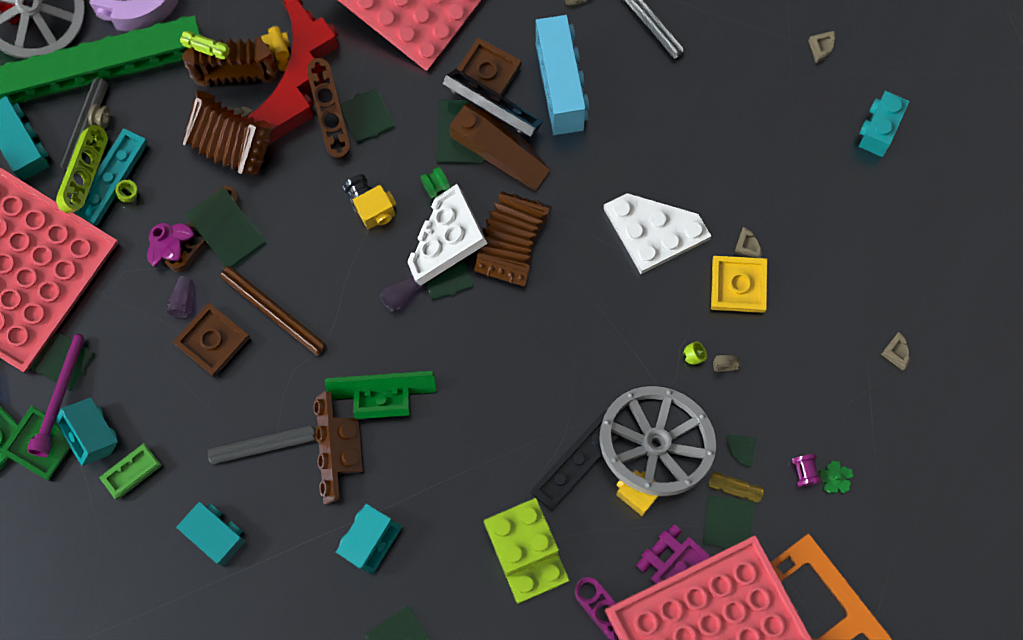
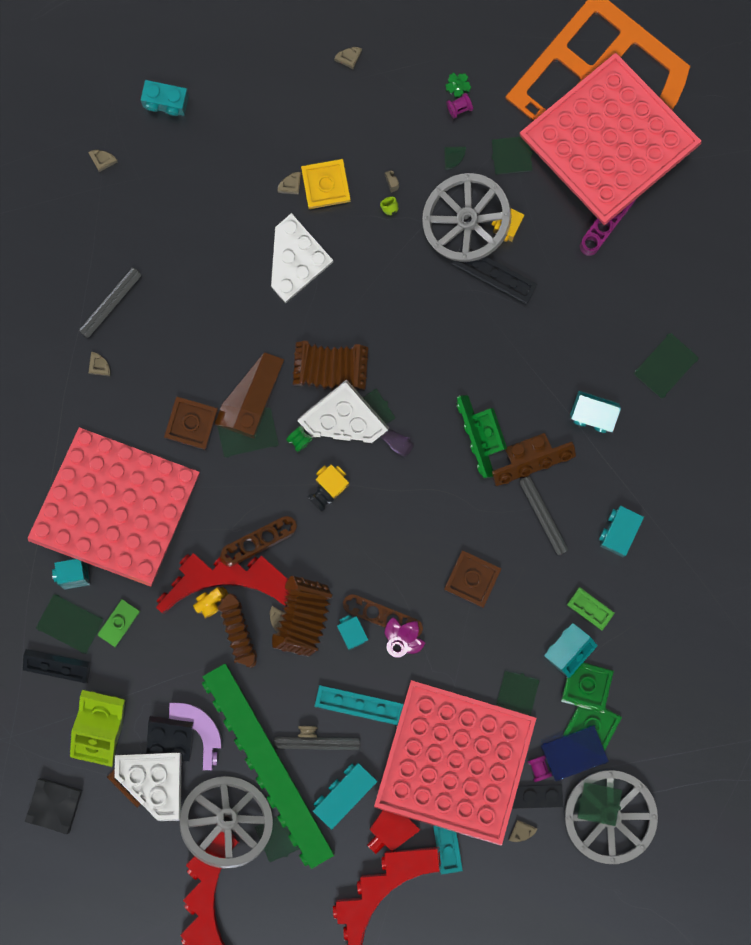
camera: 110 degrees left, 10 degrees up
magenta piece [26,334,84,458] -> none
lime beam [56,125,108,214] -> none
lime hinge [115,180,138,203] -> none
clear purple cone [166,277,194,318] -> none
lime axle [180,31,230,59] -> none
clear green piece [185,187,265,267] -> none
reddish brown axle [220,266,326,355] -> none
clear green piece [340,88,395,144] -> none
black plate [442,69,543,137] -> none
lime bracket [483,498,569,604] -> none
medium azure brick [536,15,589,135] -> none
magenta plate [636,524,710,584] -> none
clear yellow axle [709,472,764,502] -> none
none -> teal brick [337,614,368,650]

